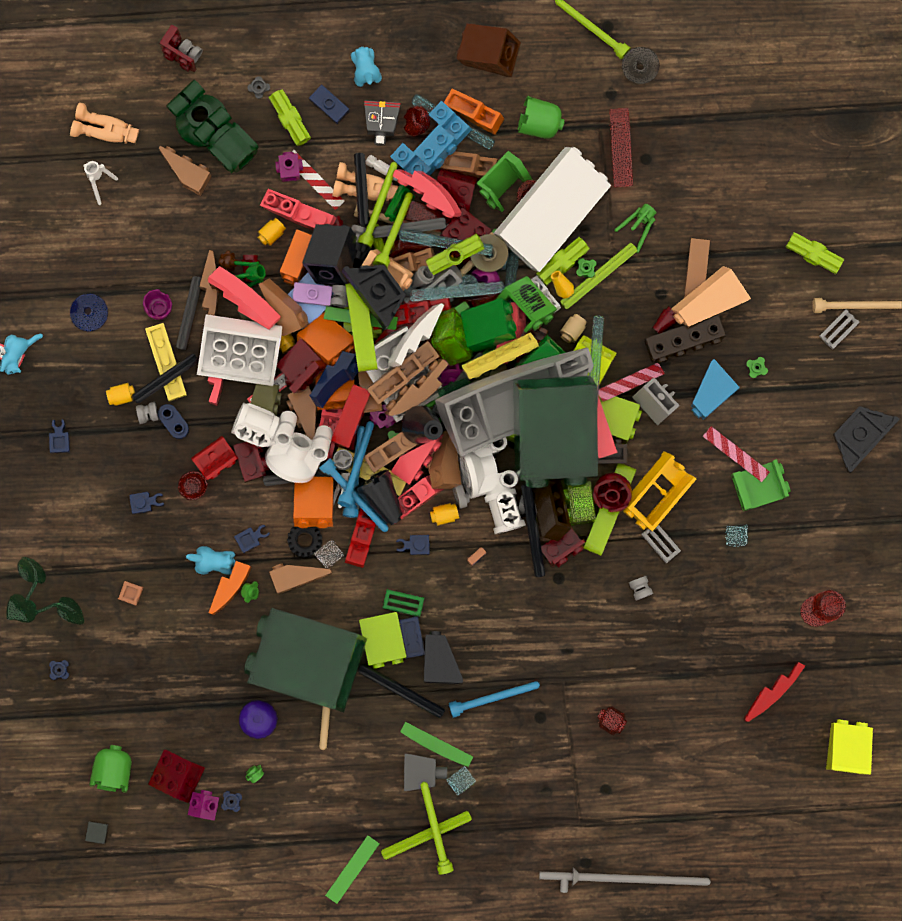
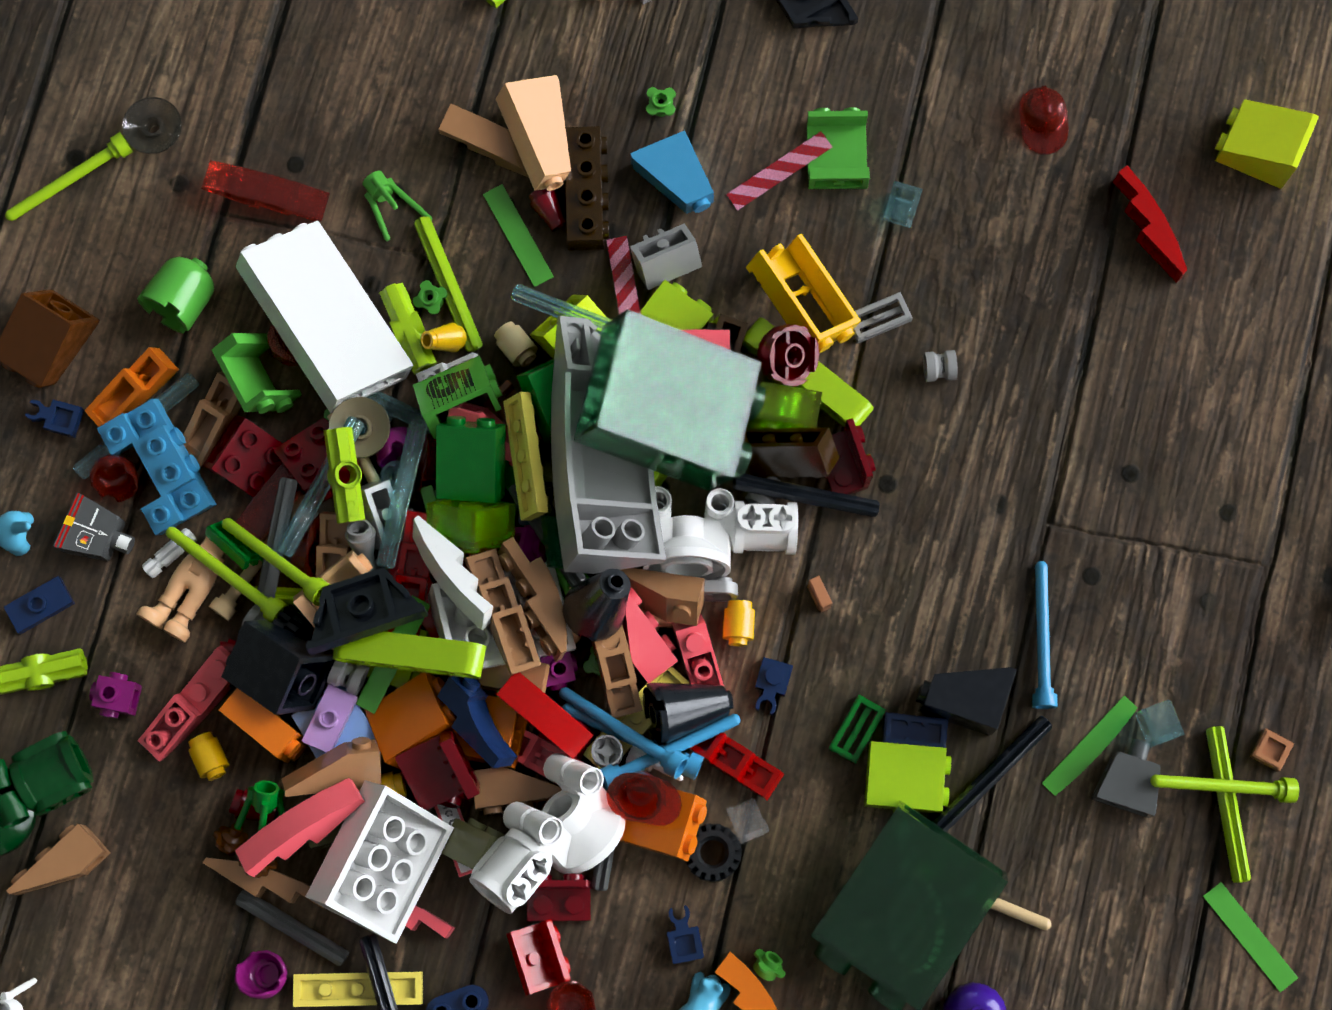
camera: 70 degrees left, 5 degrees down
medium nougat slope [269,563,332,595] -> none
sticker [292,150,345,210] -> none
black axle [354,153,369,227] -> none
coral slope [393,169,461,218] -> none
clear red head [597,706,627,735] -> none
none -> dark blue plate [25,400,84,438]
none -> bright green sticker [483,184,554,287]
none -> clear red piece [606,771,682,826]
none -> nougat tile [1250,729,1294,772]

